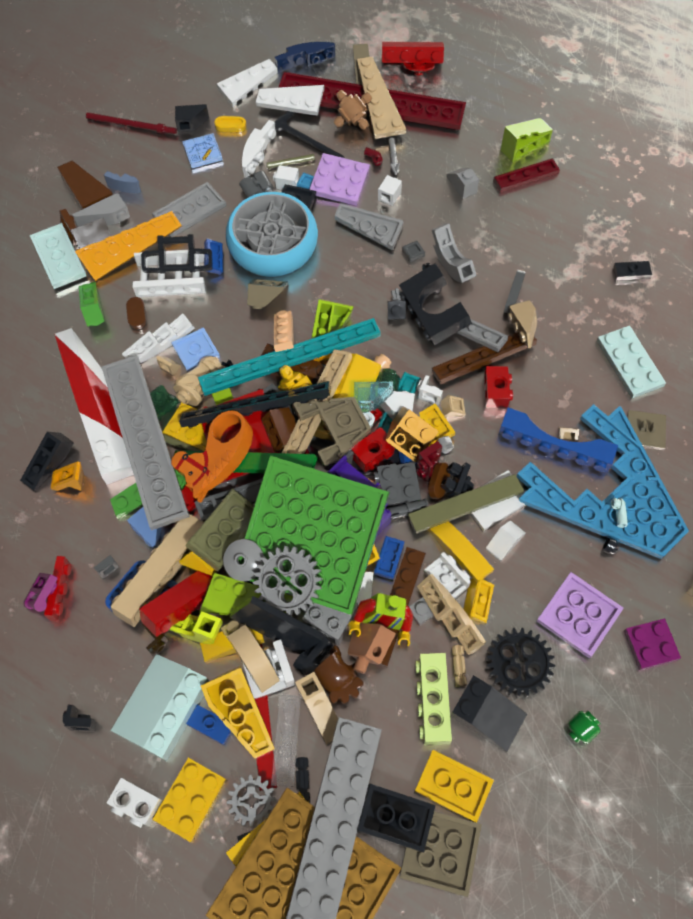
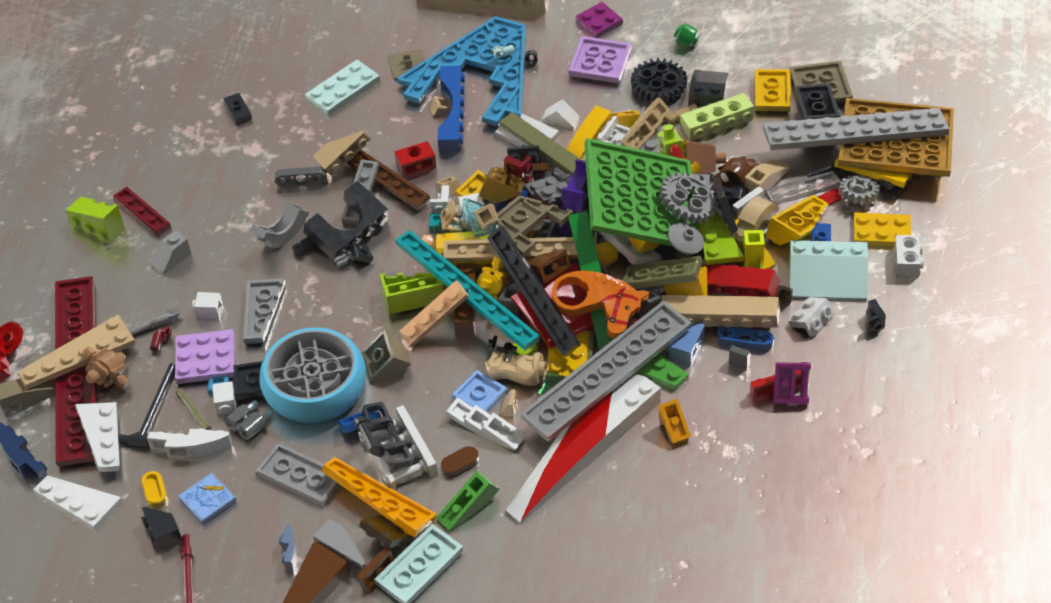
camera: 110 degrees left, 15 degrees down
black slope [20,431,74,491] -> none
dark grey tile [402,241,425,262] -> none
none -> tan bracket [440,200,463,232]
none -> tan slope [474,204,499,229]
none -> white bracket [788,297,834,337]

